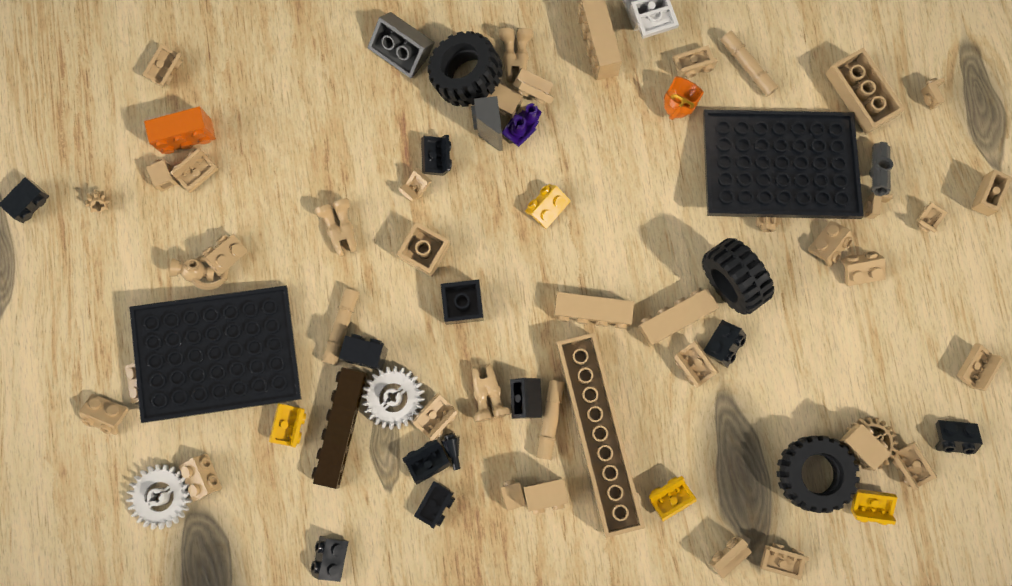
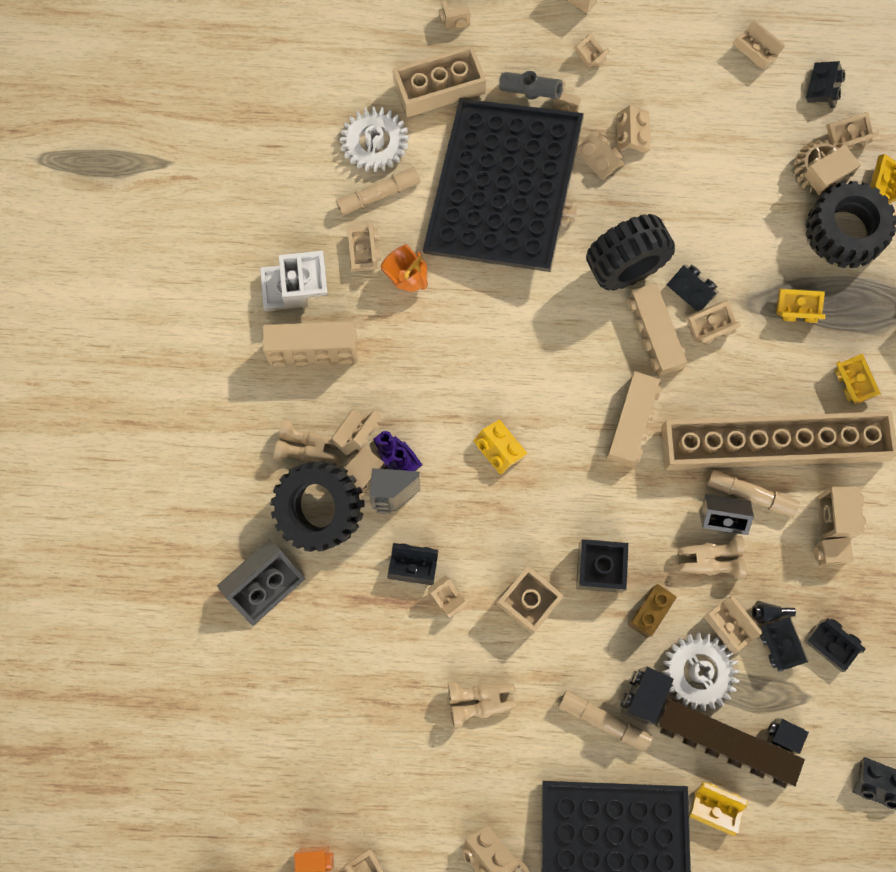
camera: 85 degrees left, 5 degrees down
none -> white gear [340,106,409,172]
none -> pearl gold brick [628,584,677,638]
none -> black brick [767,719,809,754]
none -> yellow bracket [776,289,825,323]

